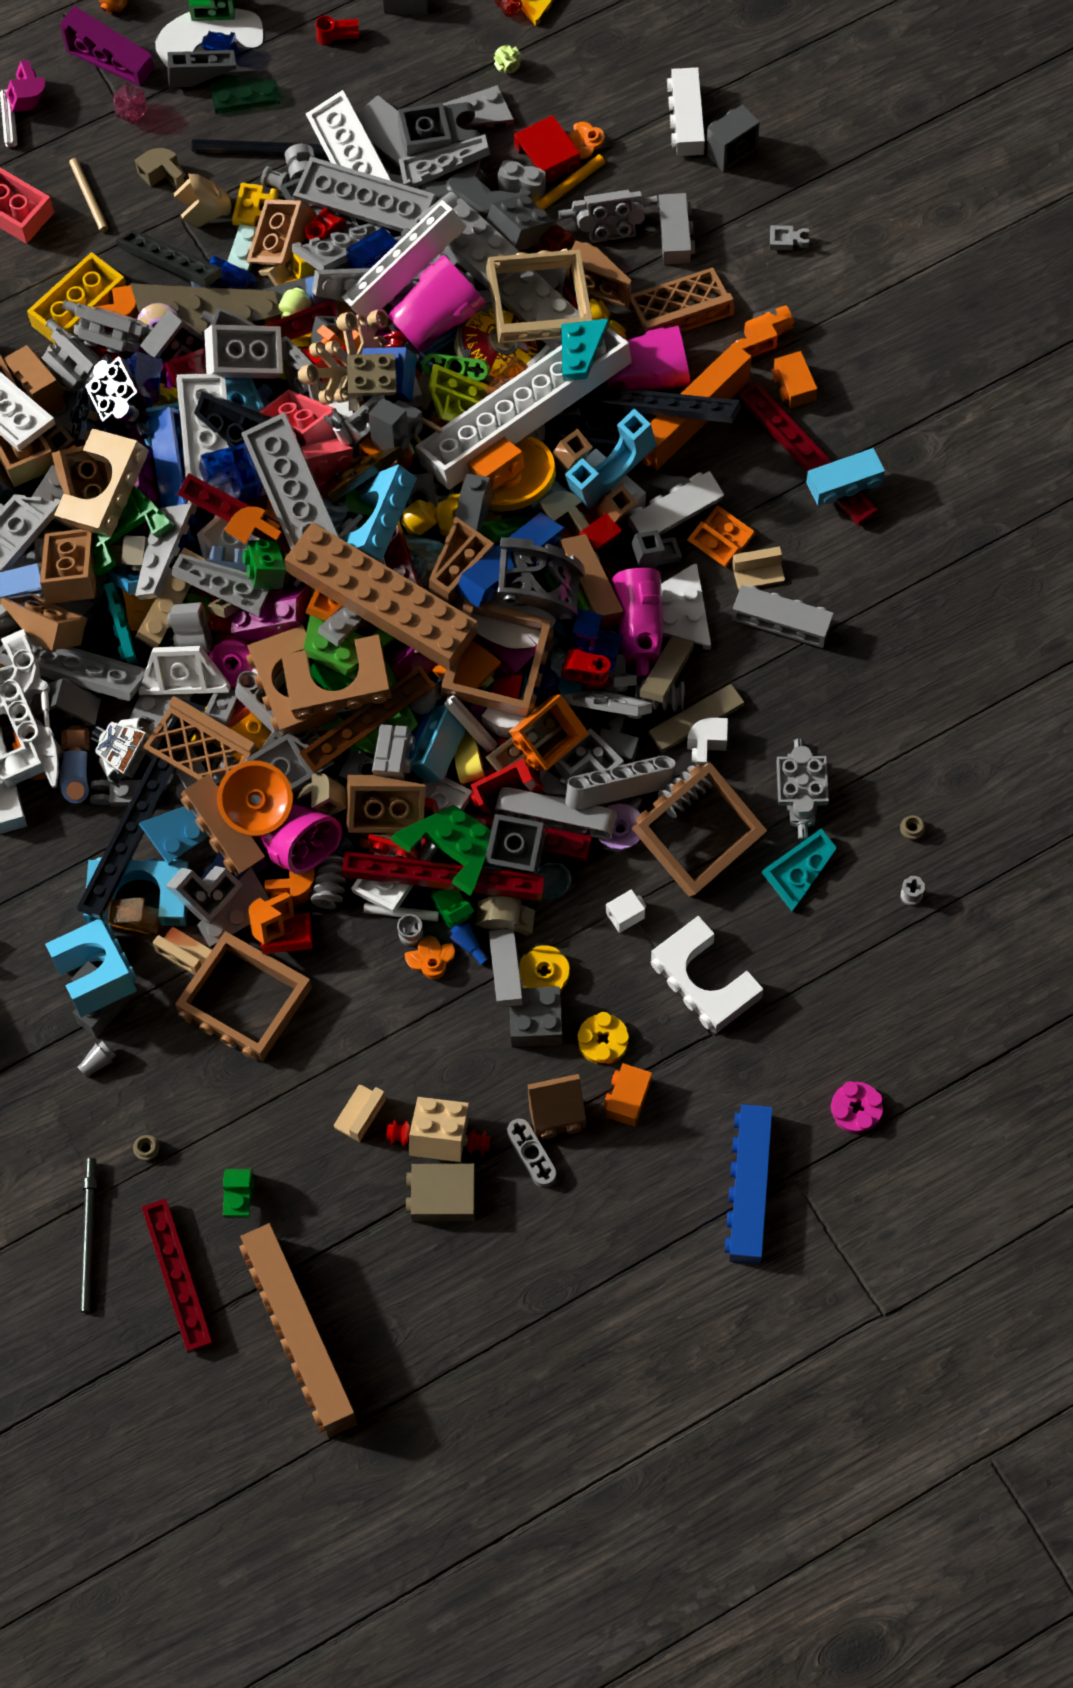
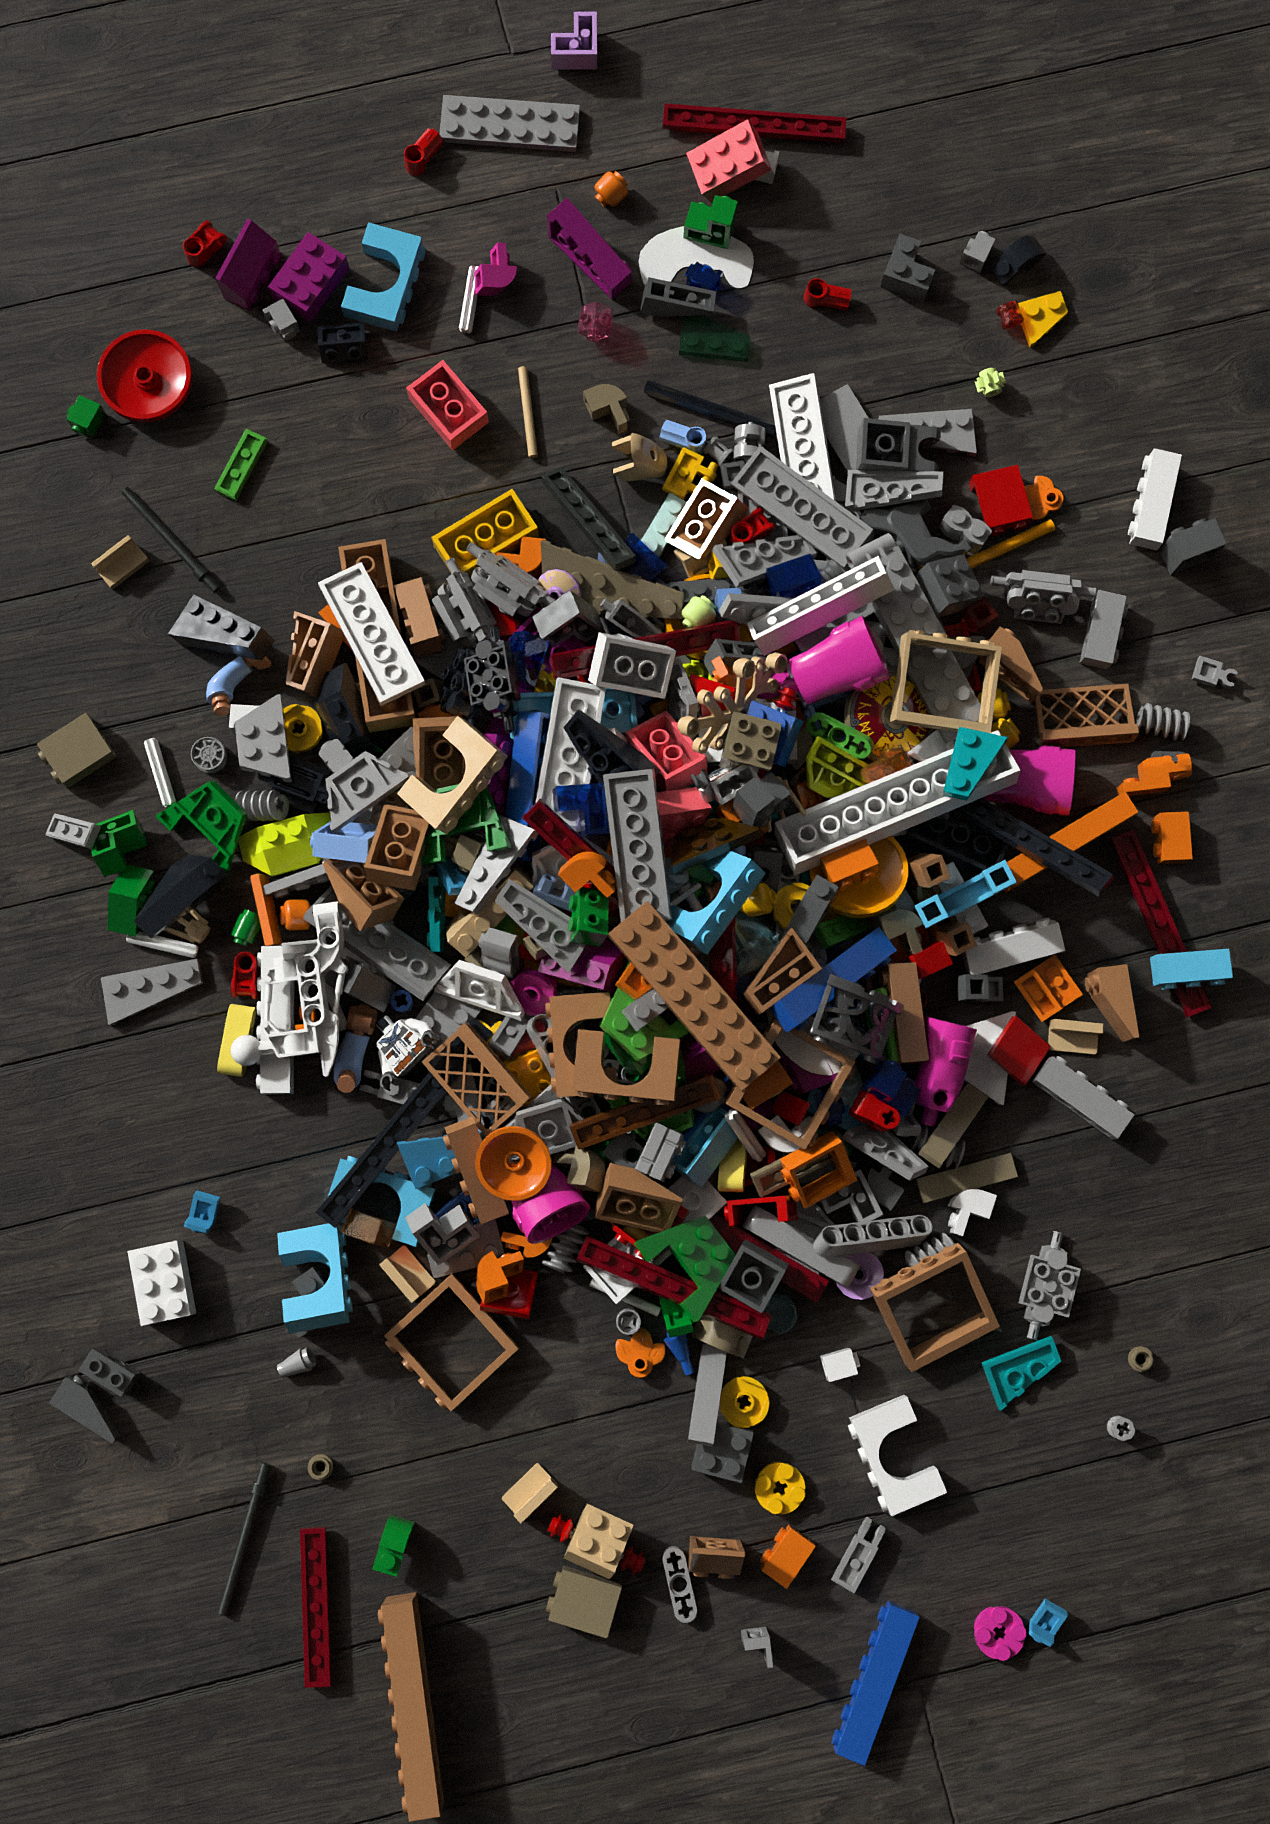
camera: 10 degrees right, 15 degrees up
none -> dark blue bush [390,990,415,1014]
none -> light blue piece [659,420,706,455]
none -> light grey panel [741,1627,773,1669]
none -> light grey hinge [831,1517,886,1593]
none -> red tile [987,1016,1051,1085]
none -> dark azure bracket [1029,1598,1068,1647]
none -> medium nougat slope [1085,964,1139,1042]
none -> light grey piece [1136,703,1190,741]

